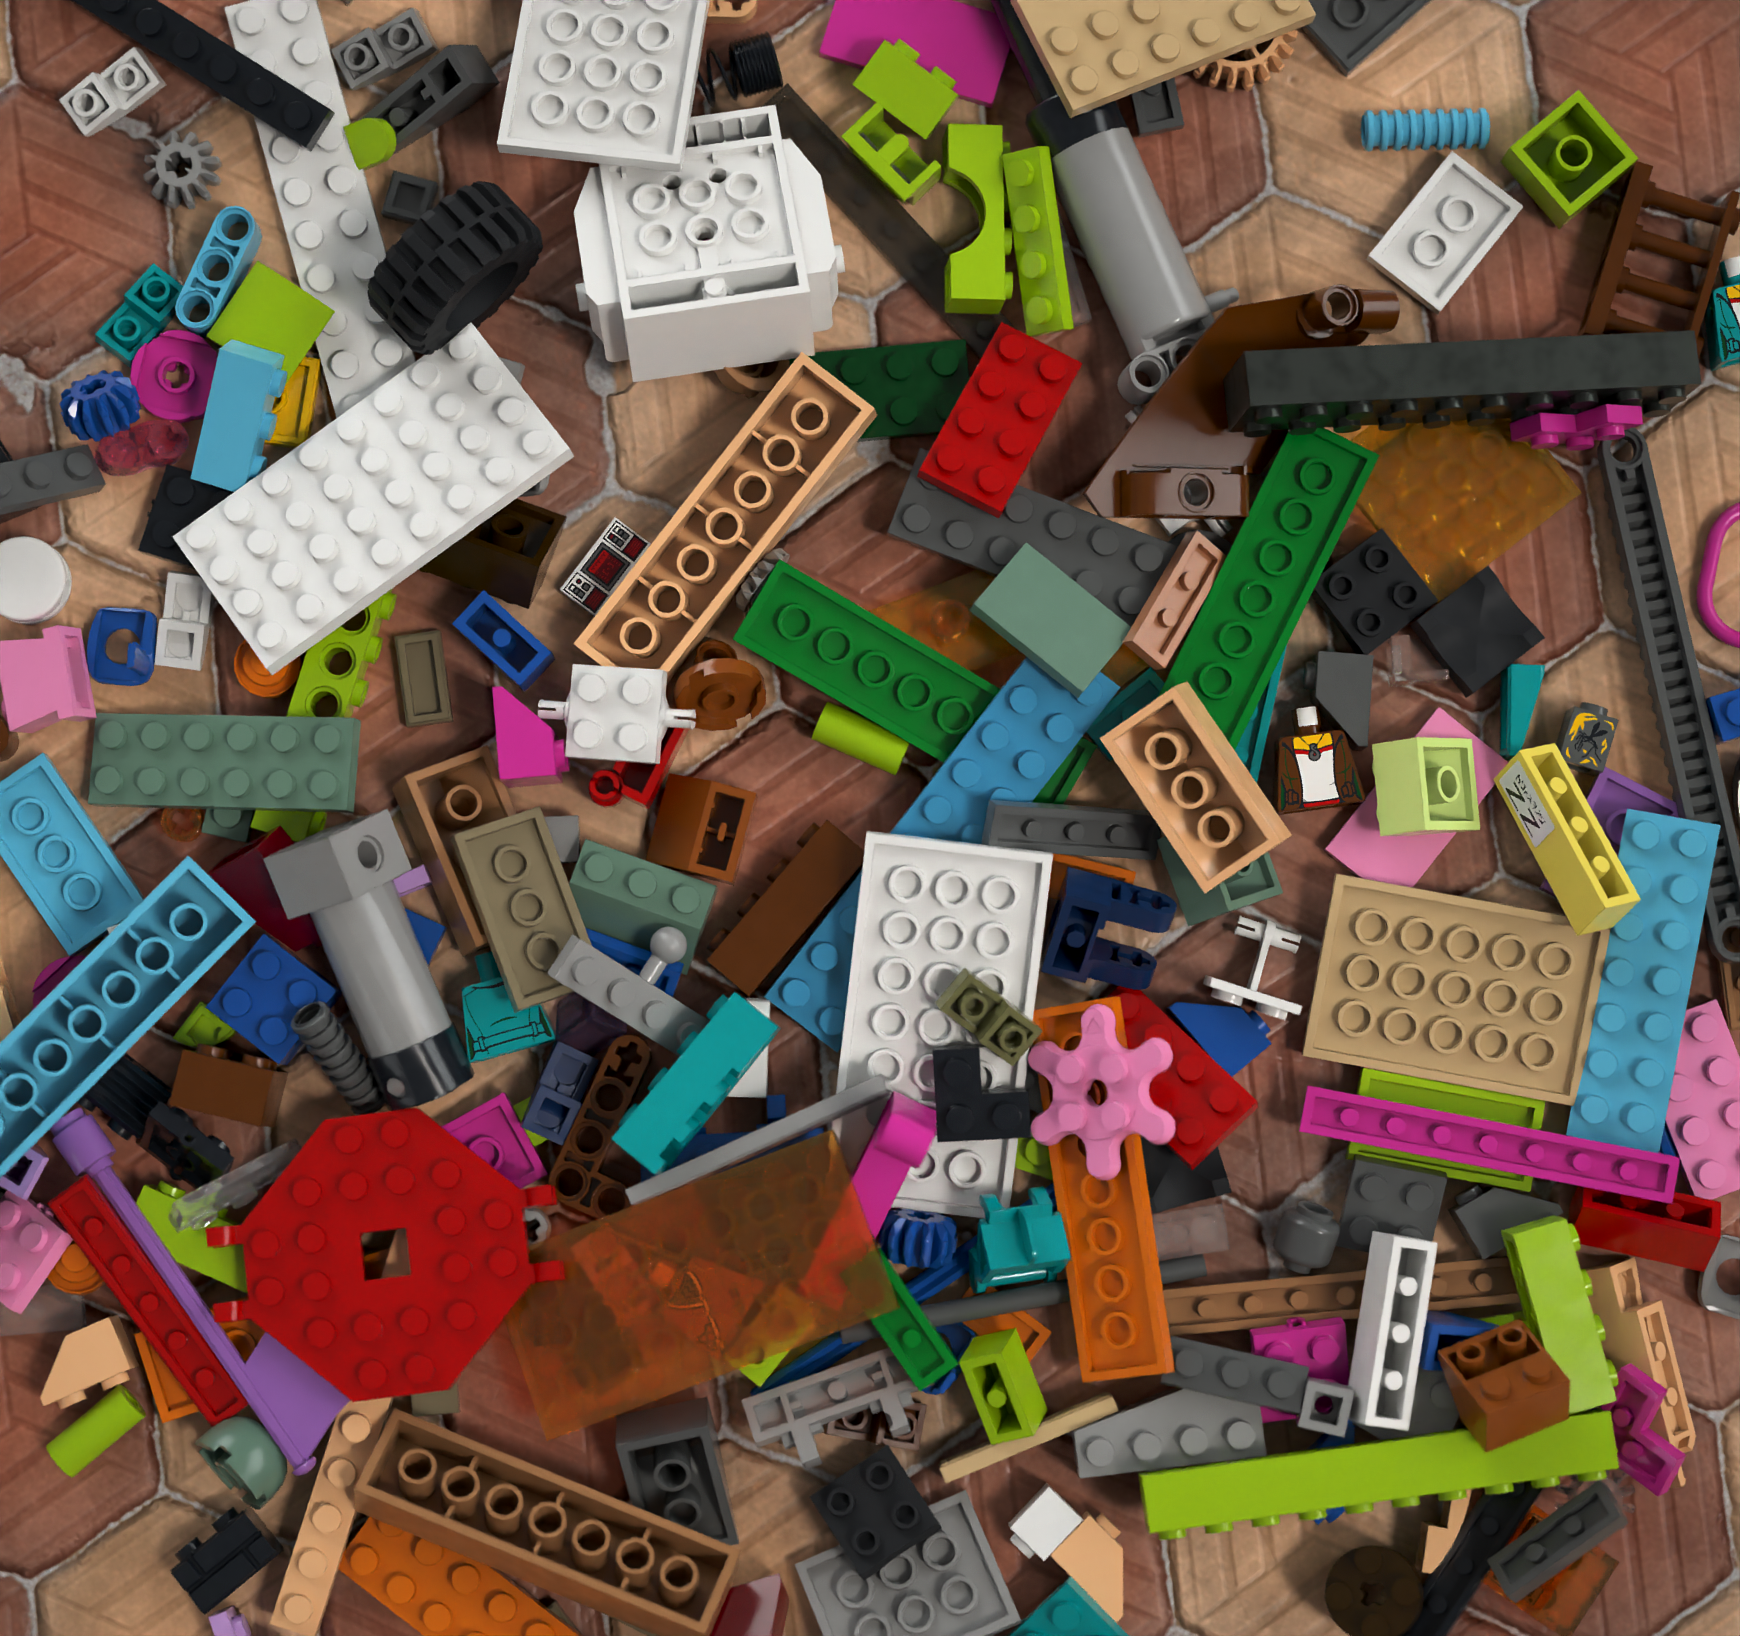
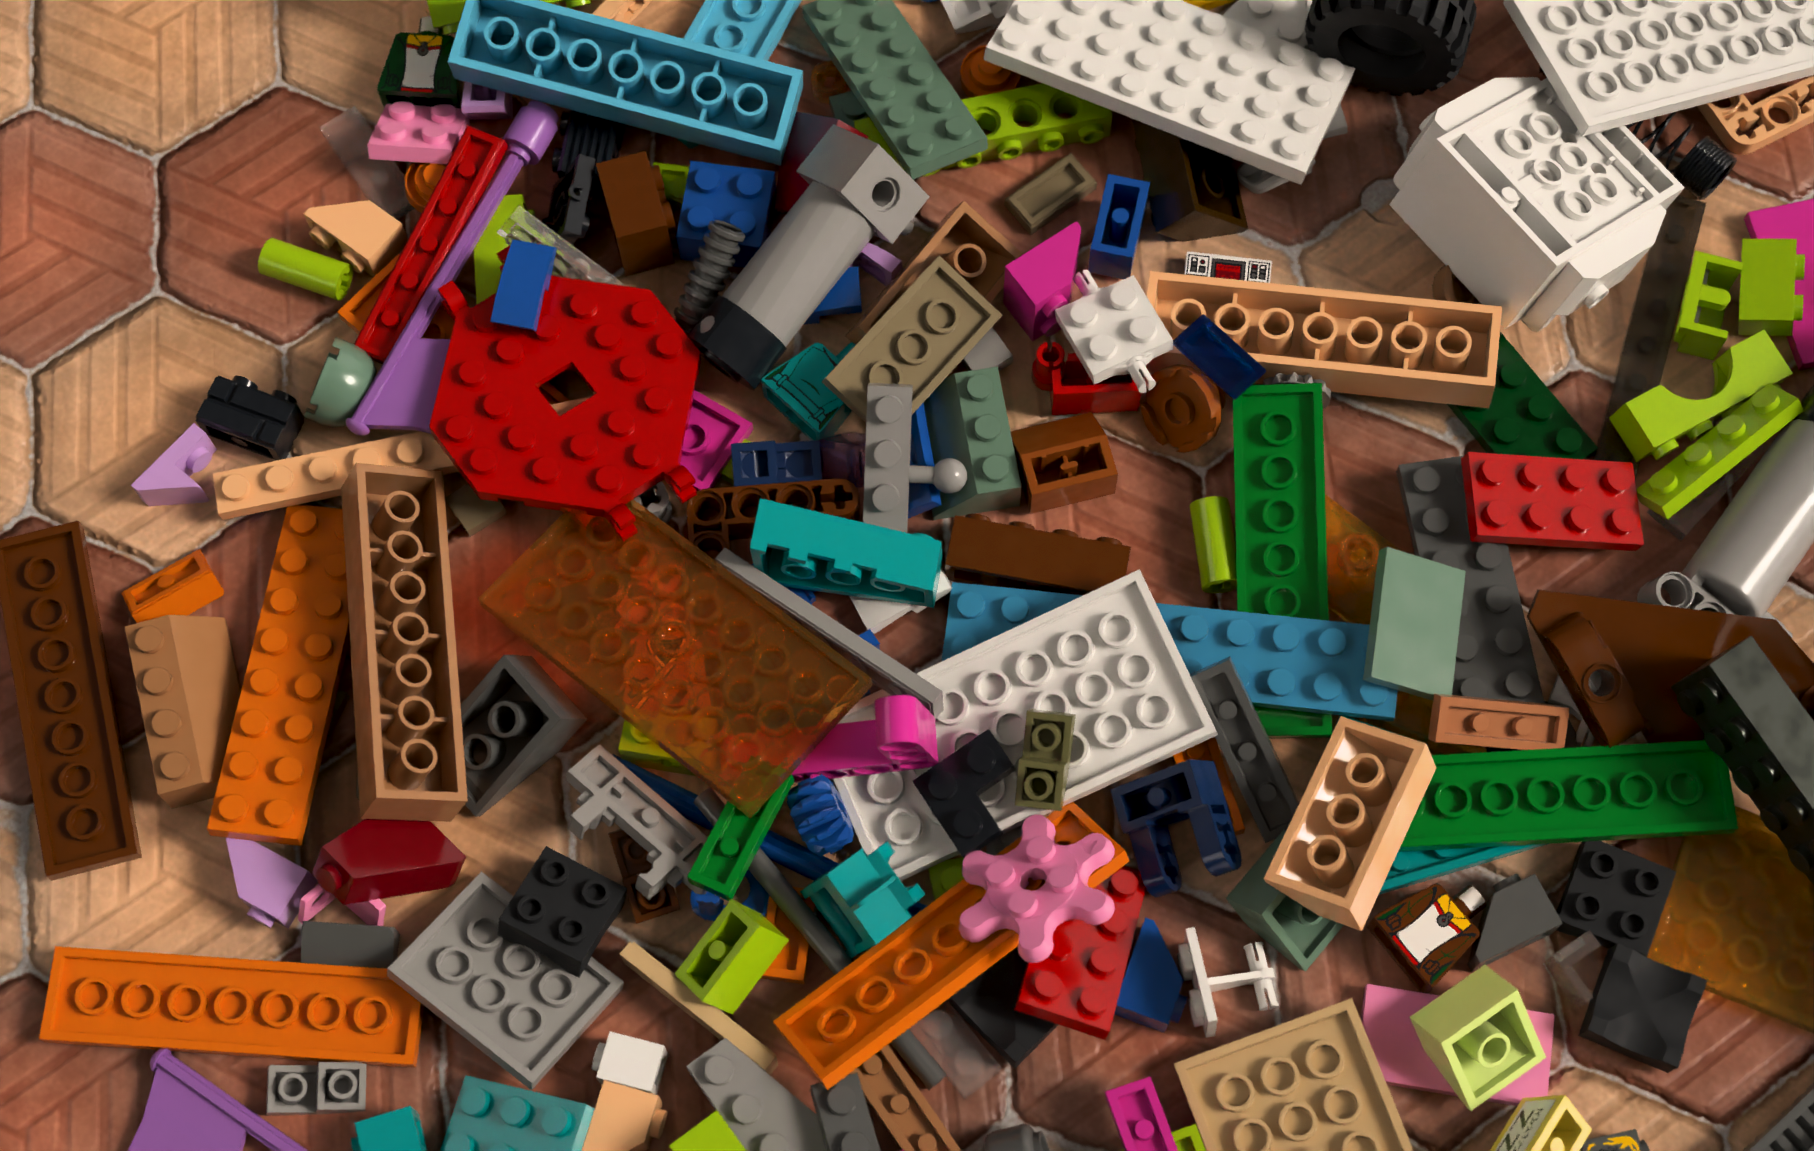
camera: 65 degrees right, 15 degrees down
teal slope [1499,664,1545,760] -> none
none -> blue slope [490,239,557,332]
none -> clear blue tile [1173,314,1266,400]

